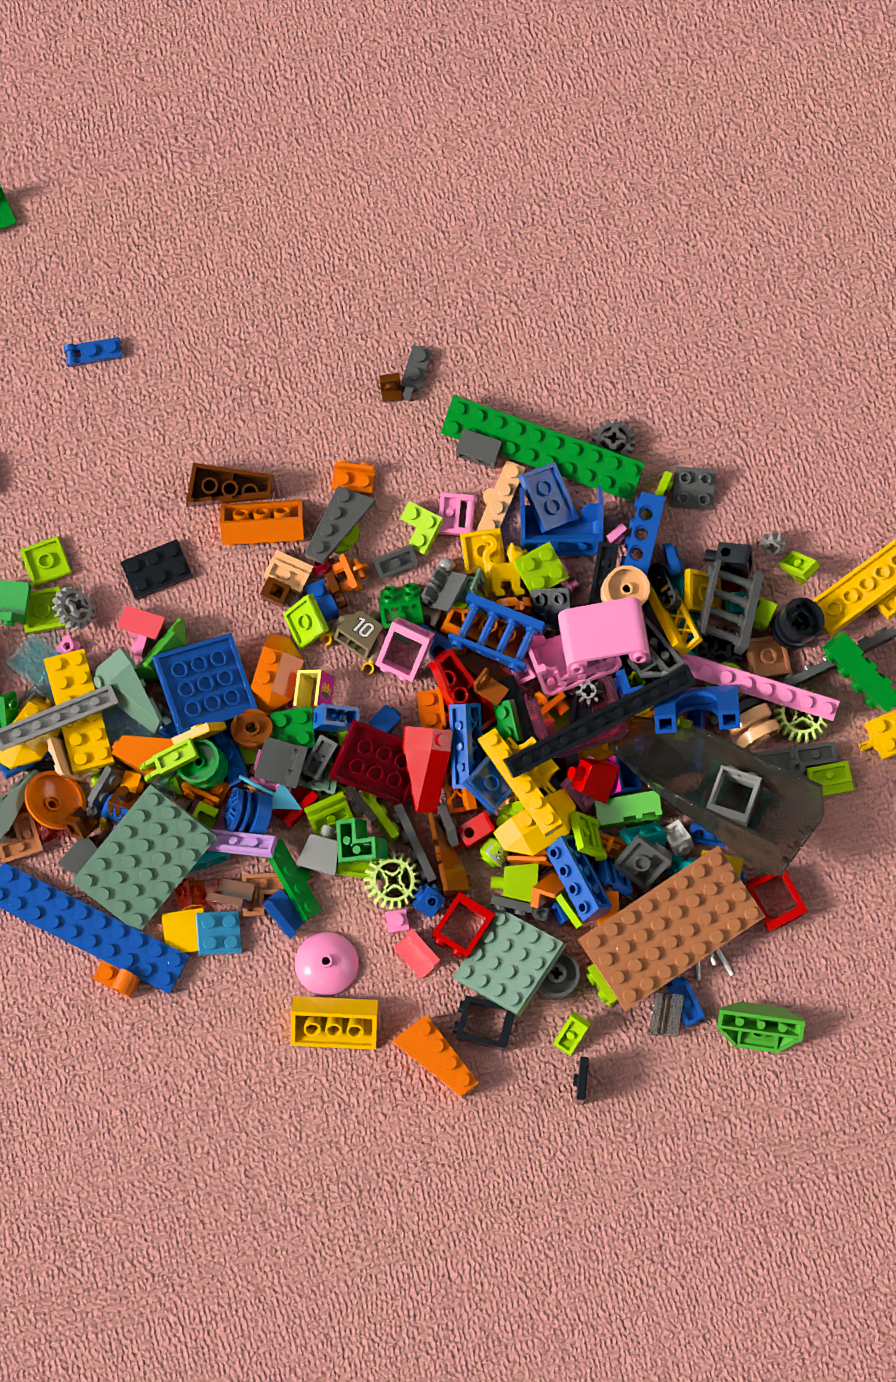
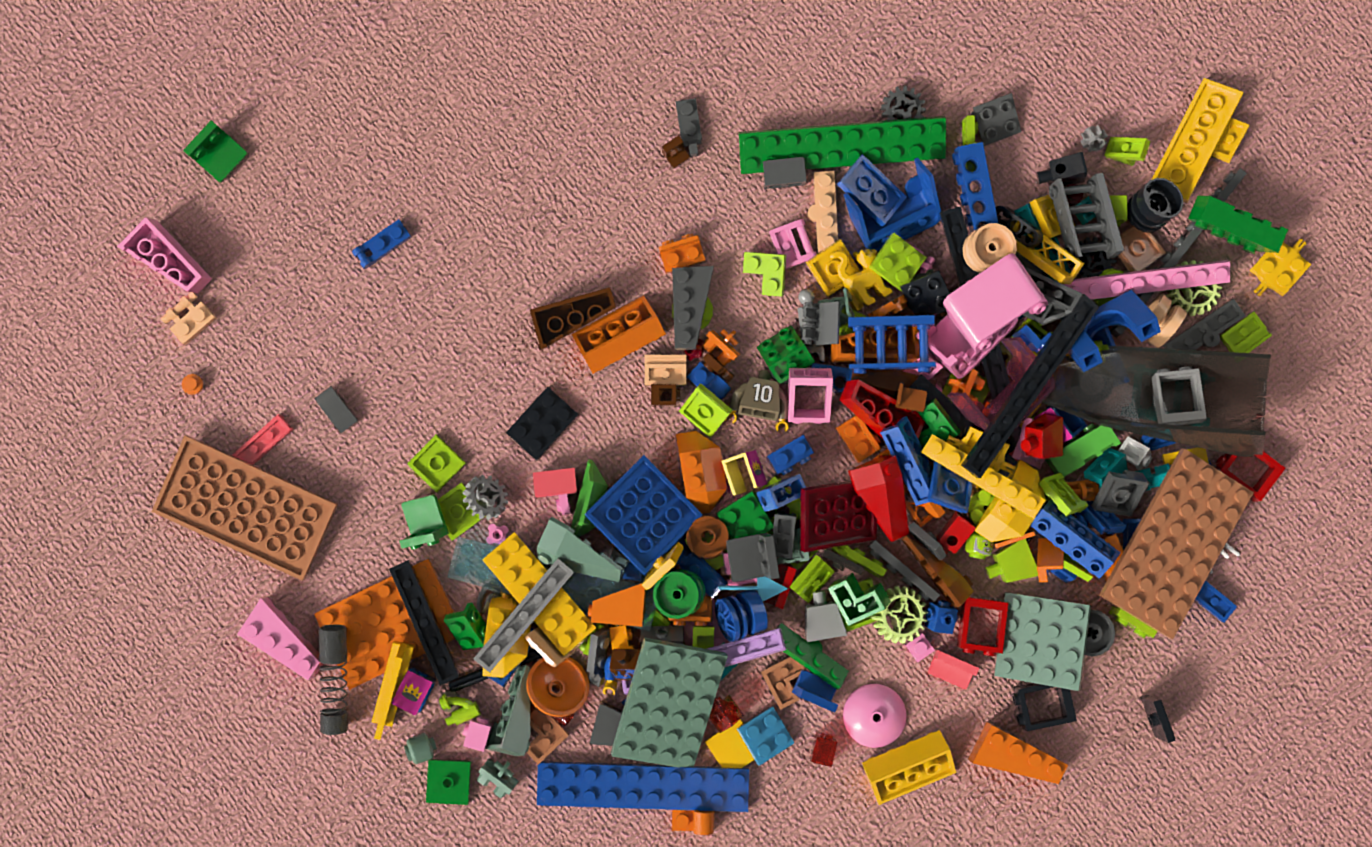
camera: 25 degrees left, 10 degrees up
reddish brown panel [62,806,100,839] -> none
lime hinge [140,737,200,783] -> none
reddish brown panel [205,878,256,910] -> none
blue brick [369,704,401,733] -> none
dark grey plate [373,544,419,579] -> none
dark grey hinge [490,895,549,922] -> none
lime slope [553,1011,591,1056] -> none
light grey gear [576,679,602,707] -> none
bright pink plate [606,523,627,545] -> none
clear smoke panel [649,991,685,1037] -> none
blue plate [663,542,683,576] -> none
bright green wedge [717,1001,806,1053] -> none
none -> blue brick [766,435,814,476]
none -> clear red brick [809,732,838,767]

